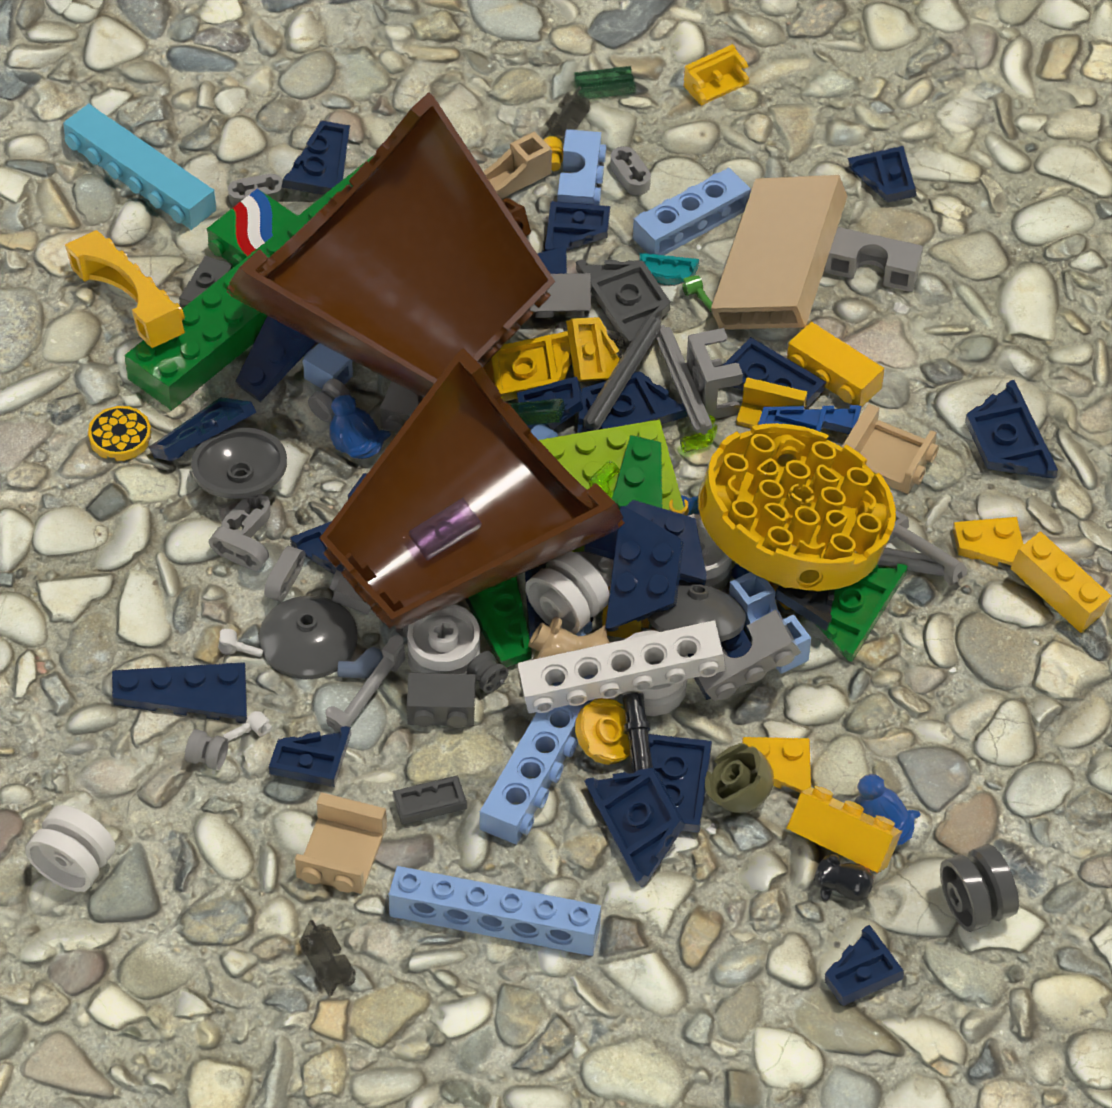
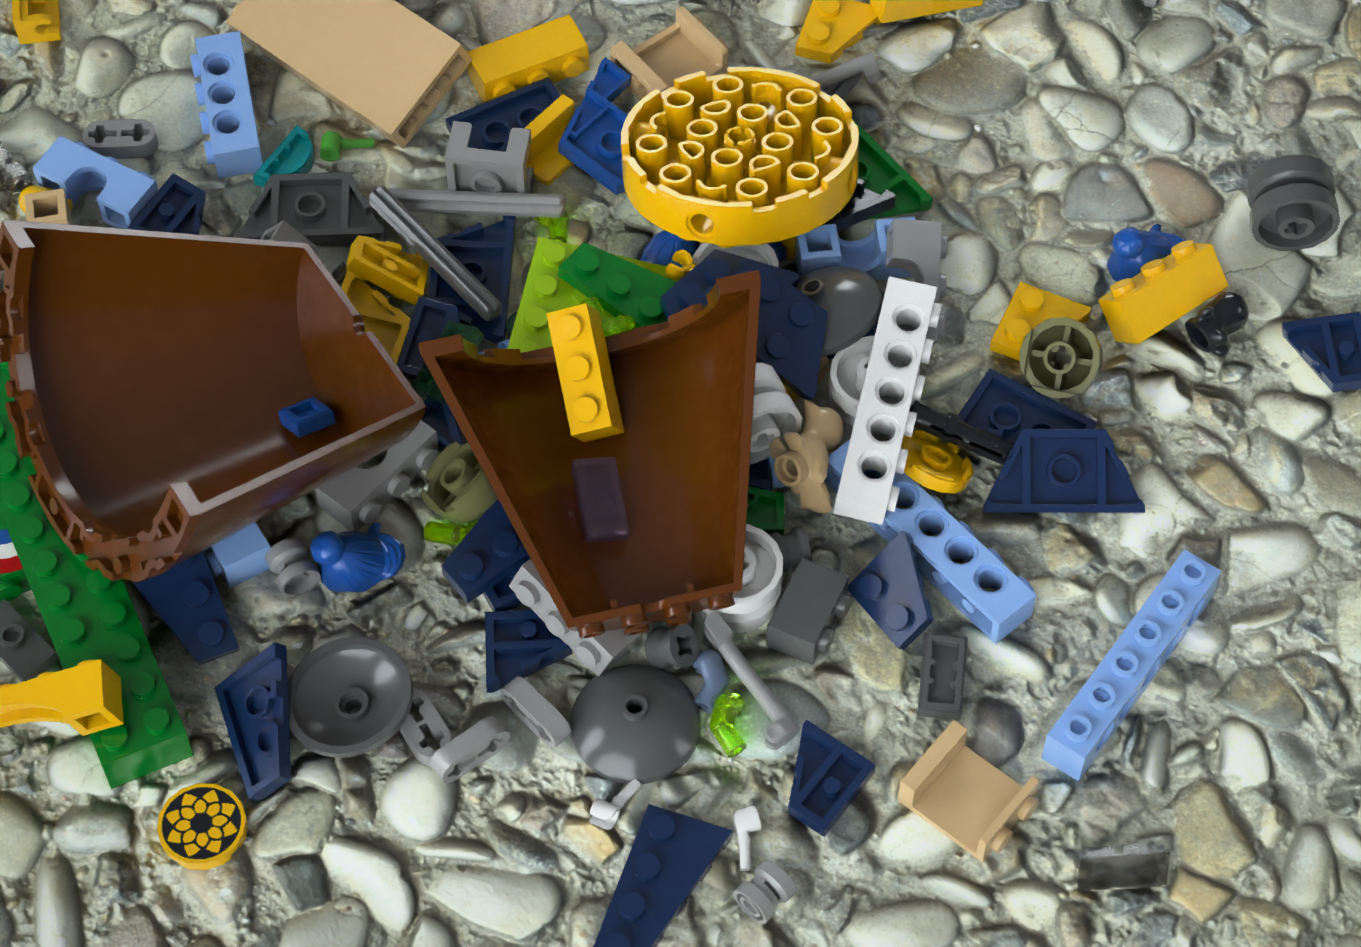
camera: 65 degrees left, 5 degrees up
none -> blue tile [278,397,336,438]
none -> yellow brick [546,303,624,442]
none -> dark grey wheel [645,624,699,669]
none -> clear neon green arm [709,692,746,758]
none -> dark blue wing [848,531,934,650]

